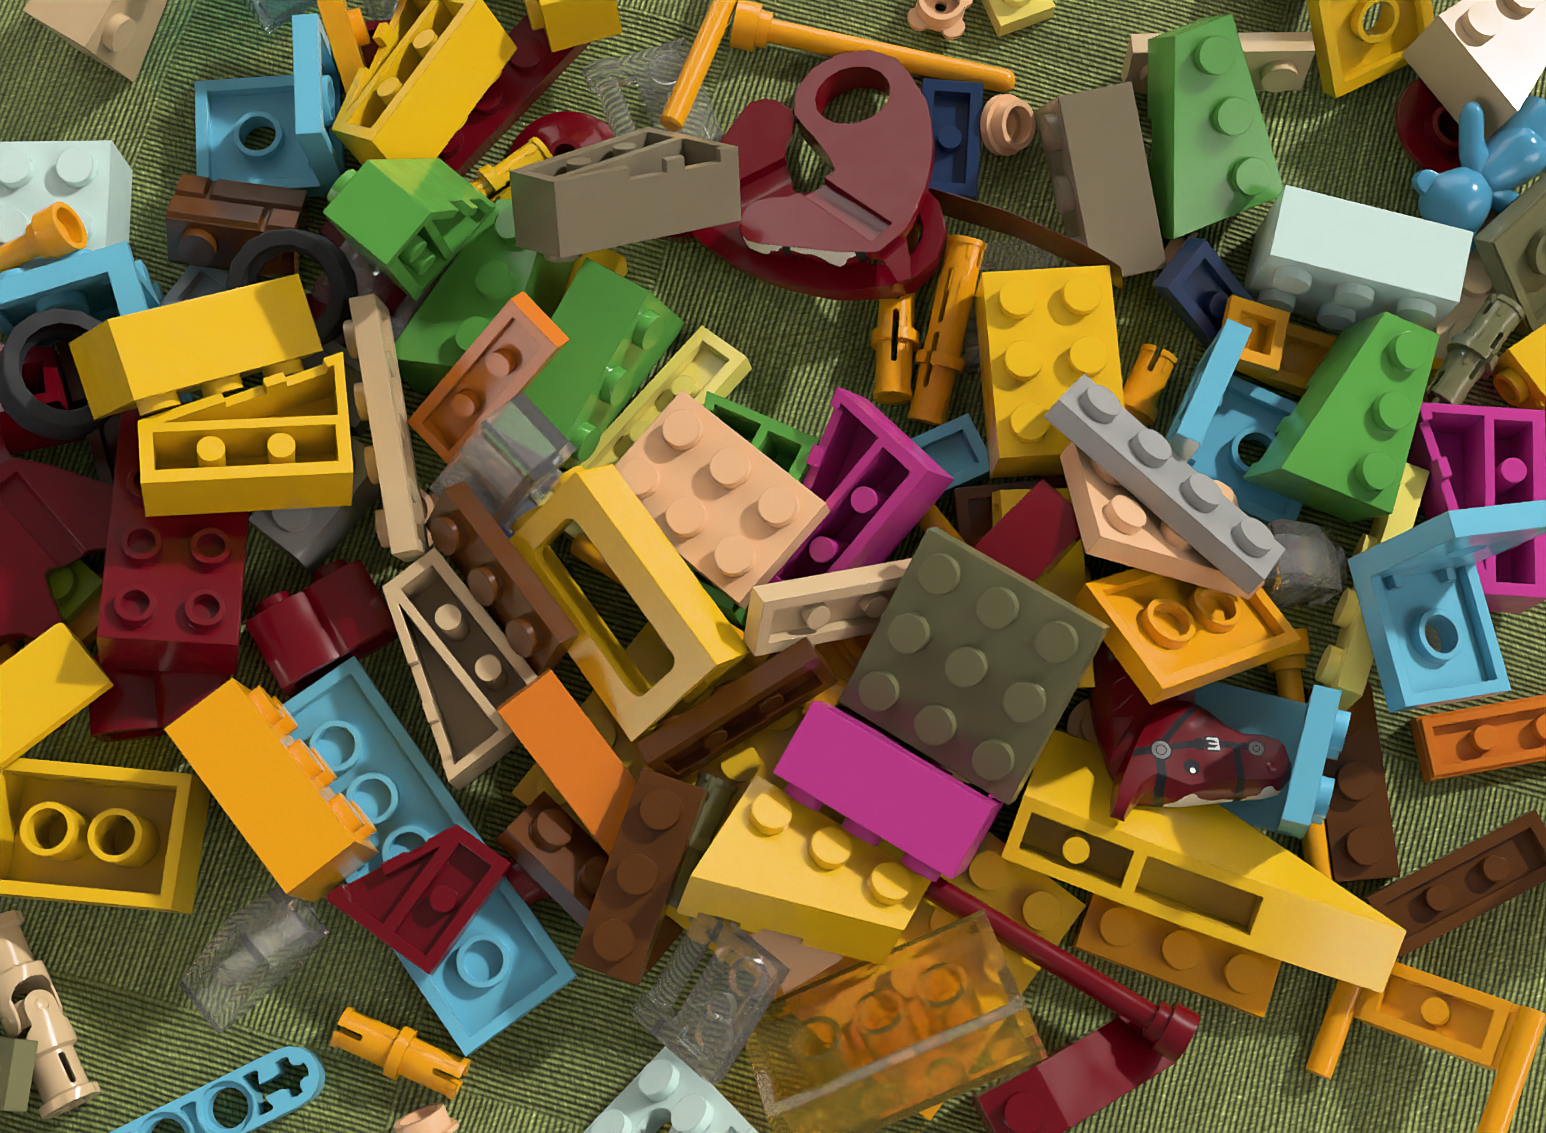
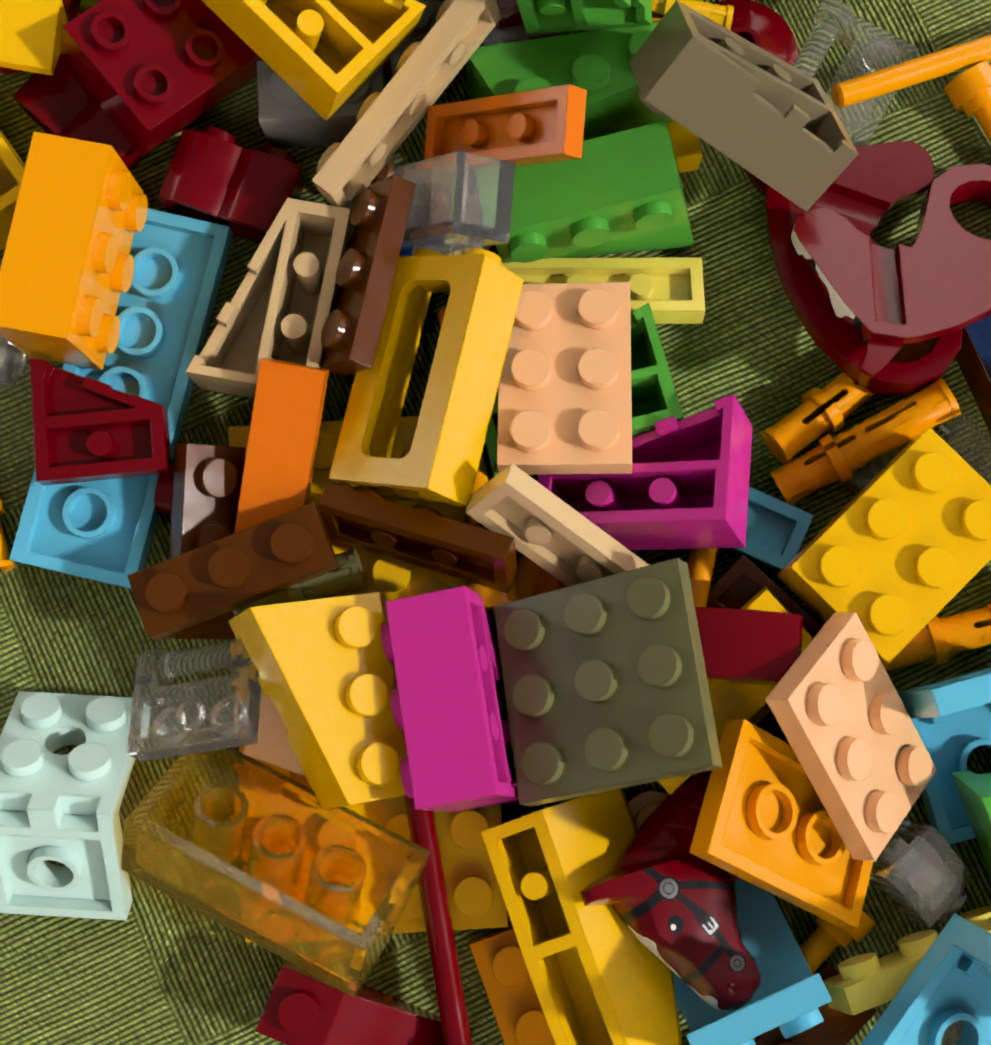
camera: 55 degrees right, 5 degrees up
light grey plate [1044,374,1286,595] -> none

